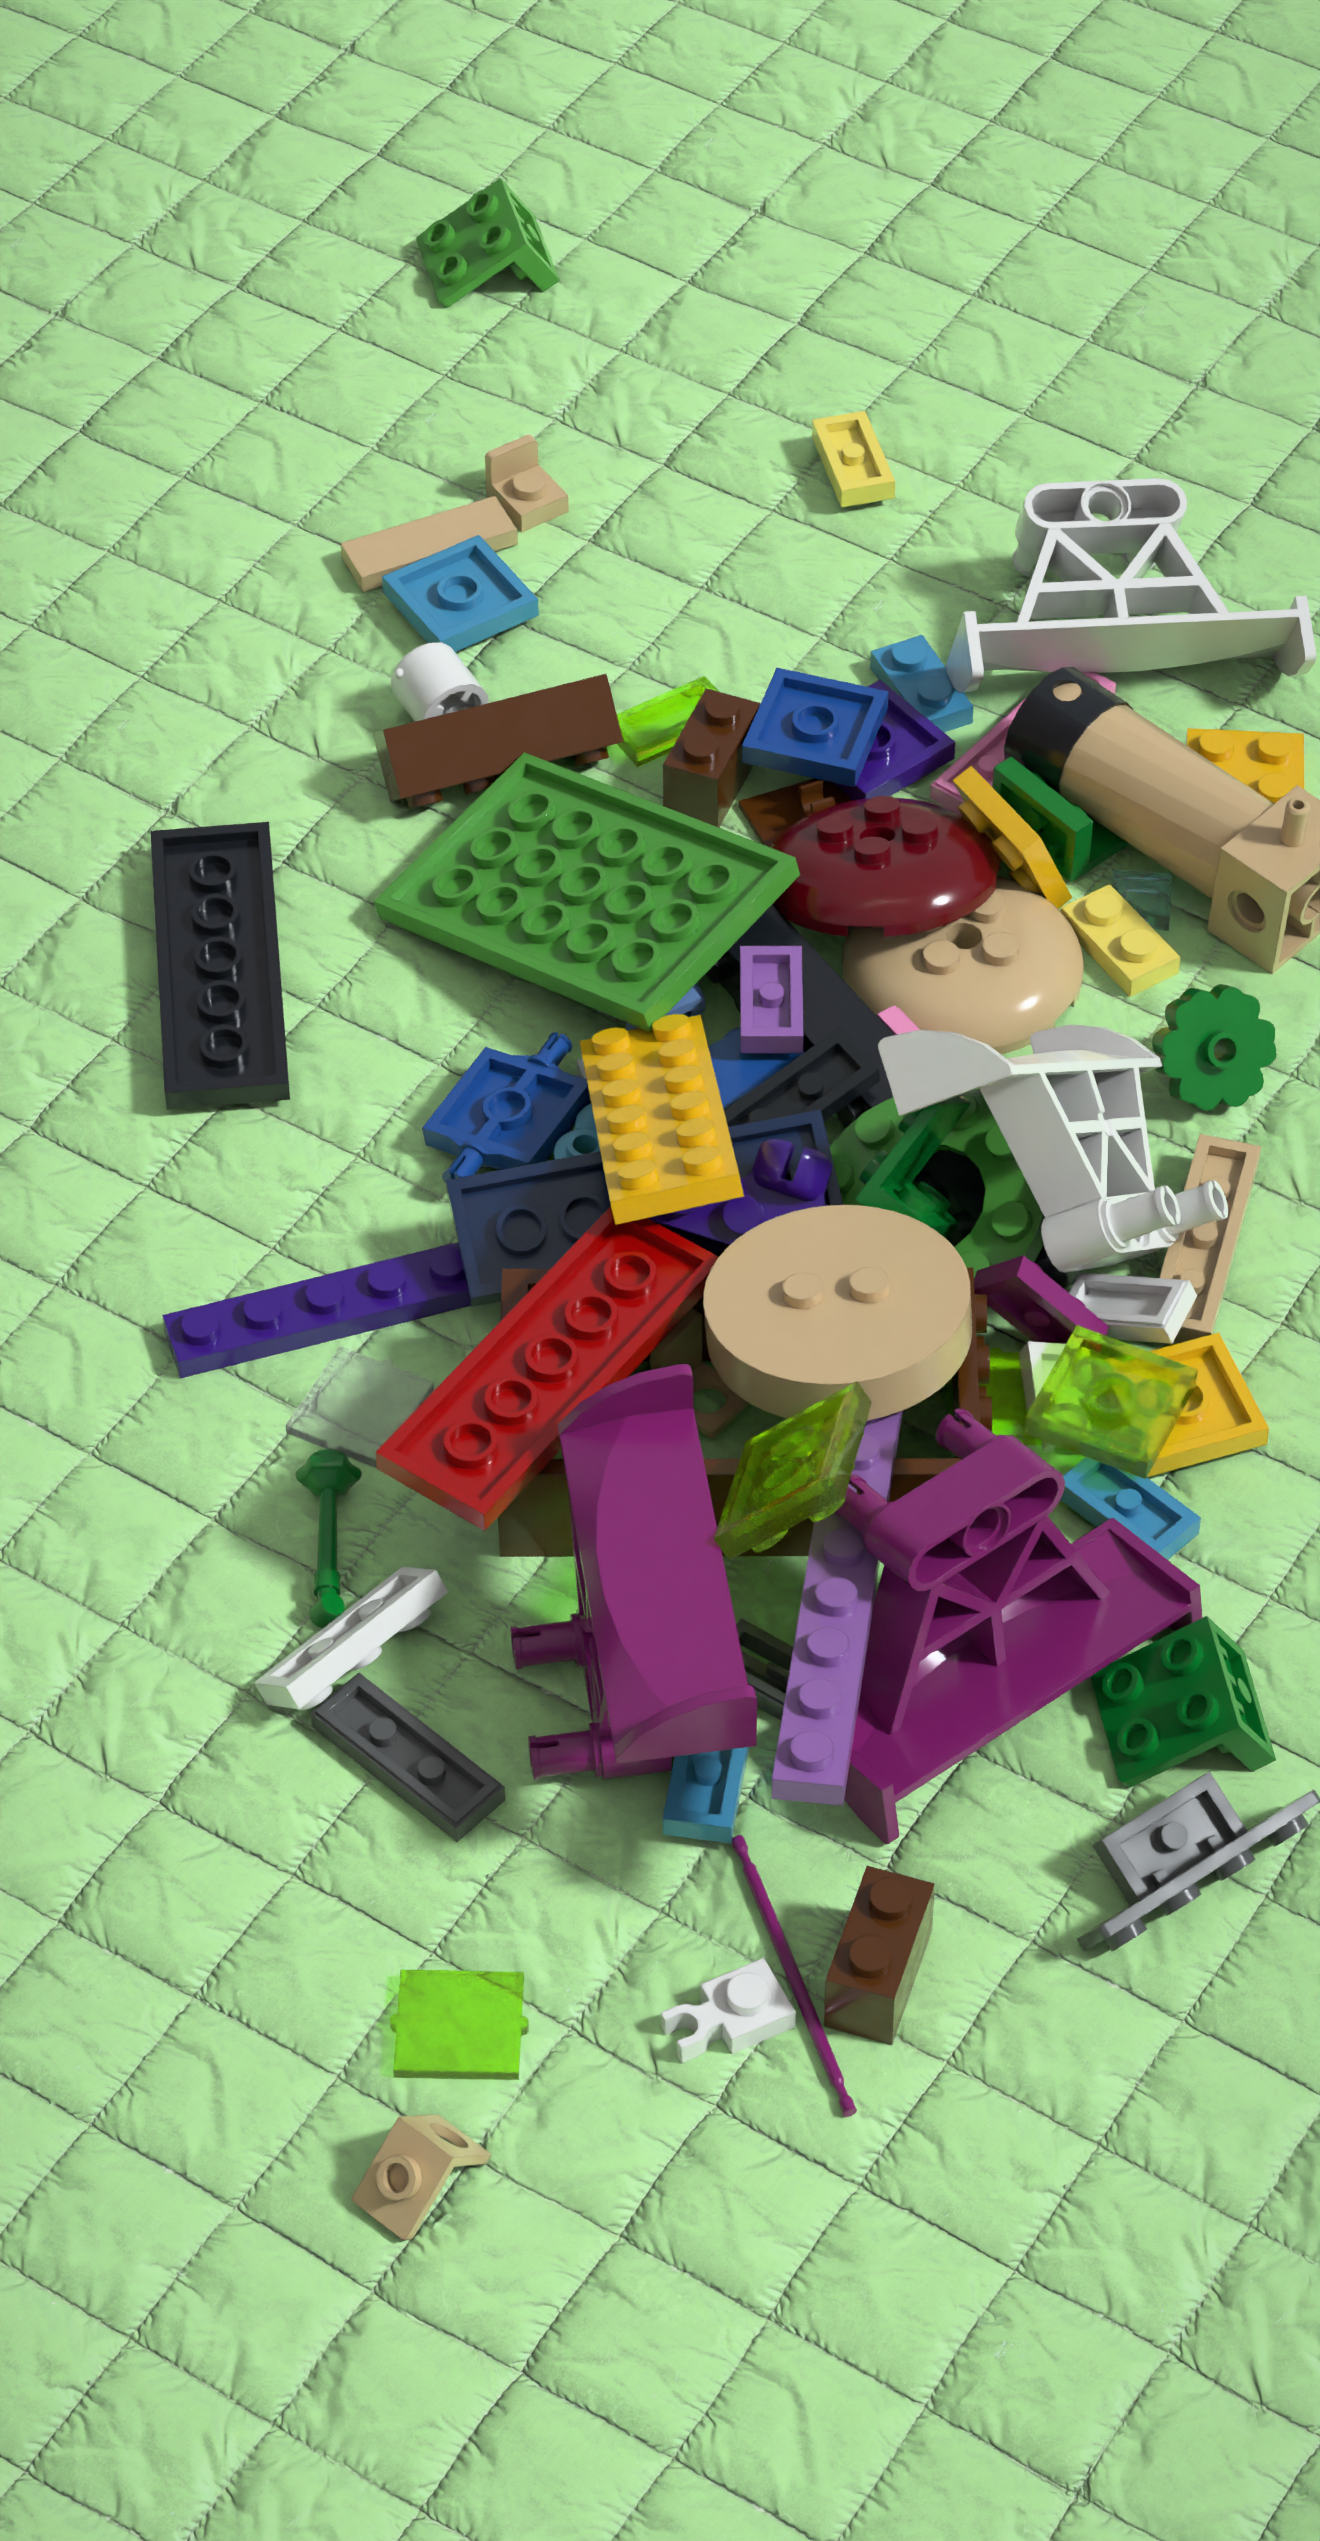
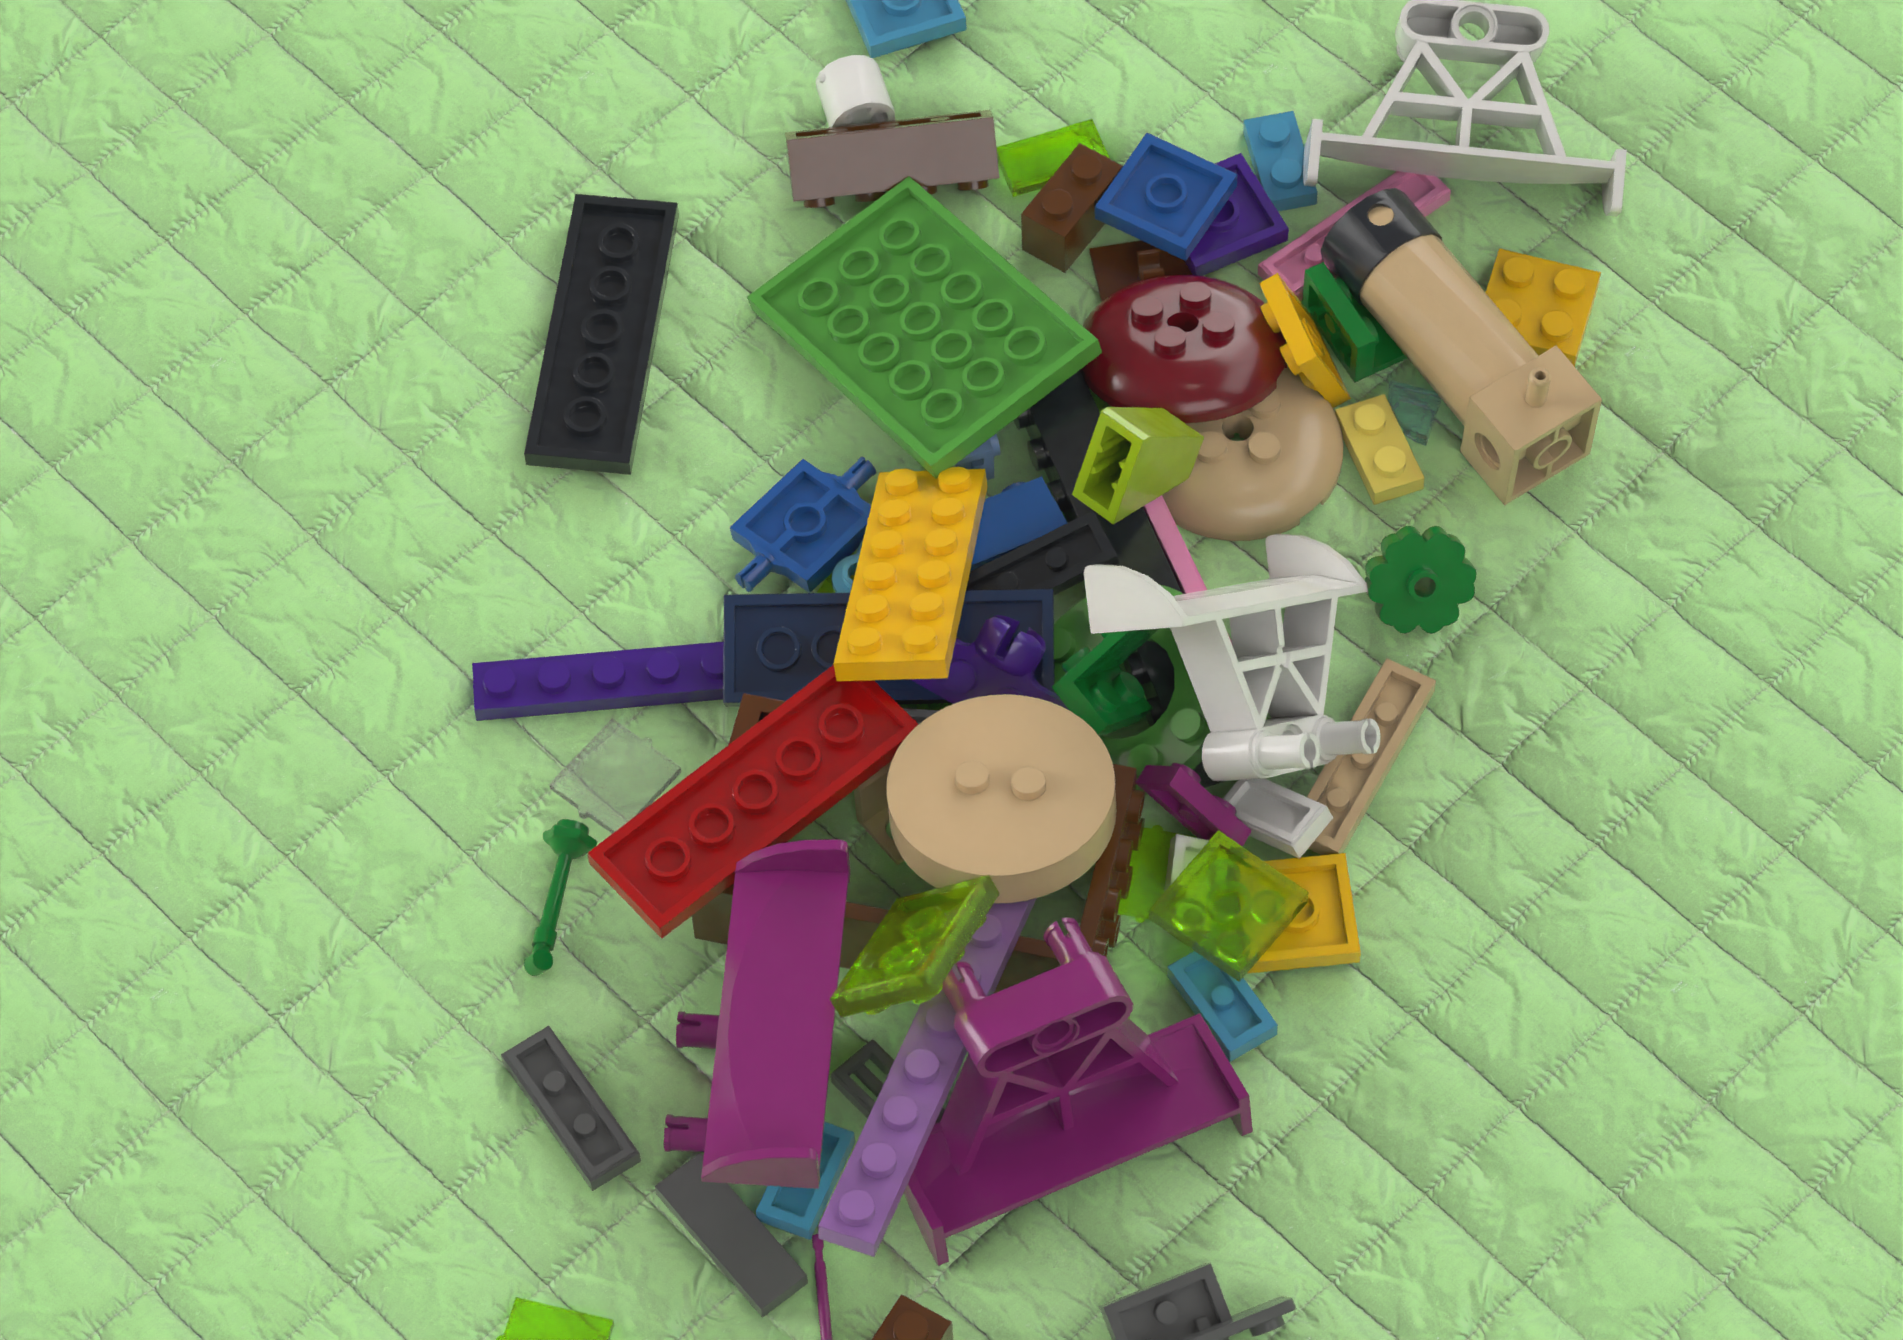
camera: 15 degrees right, 10 degrees up
white plate [254,1567,448,1710] -> none
medium lavender plate [740,946,803,1053] -> none
green bracket [1091,1616,1276,1788] -> none
none -> dark grey tile [655,1153,808,1318]
none -> lime slope [1072,407,1204,524]

